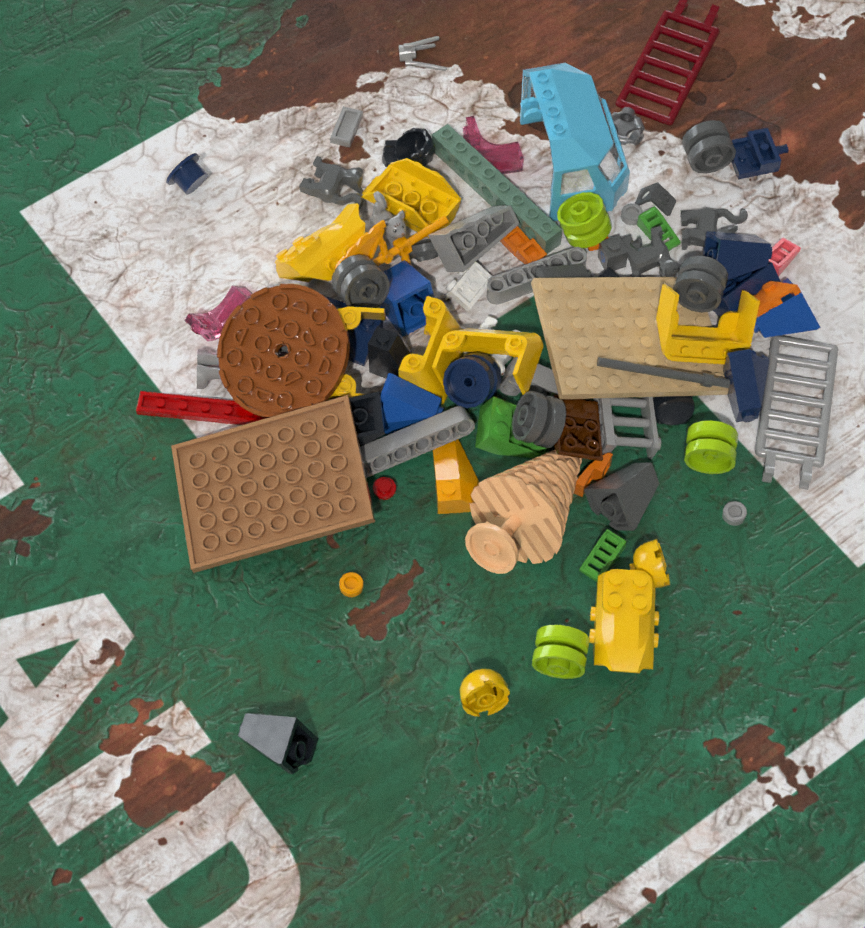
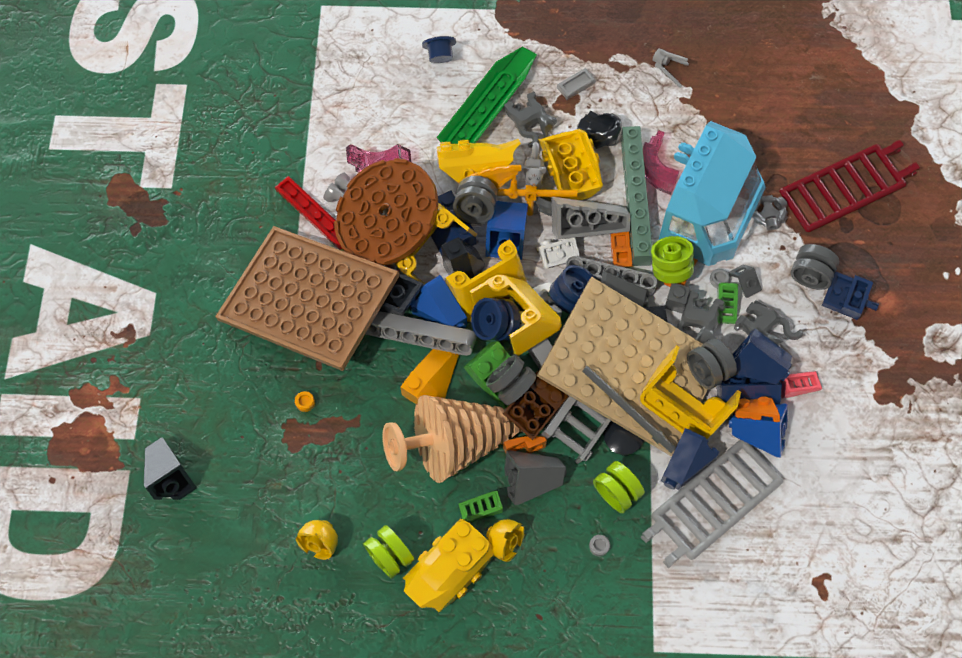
camera: 40 degrees right, 5 degrees up
red plate [373,477,396,500] -> none
none -> green hinge [437,46,537,144]
none -> dark blue wheel [549,265,595,314]

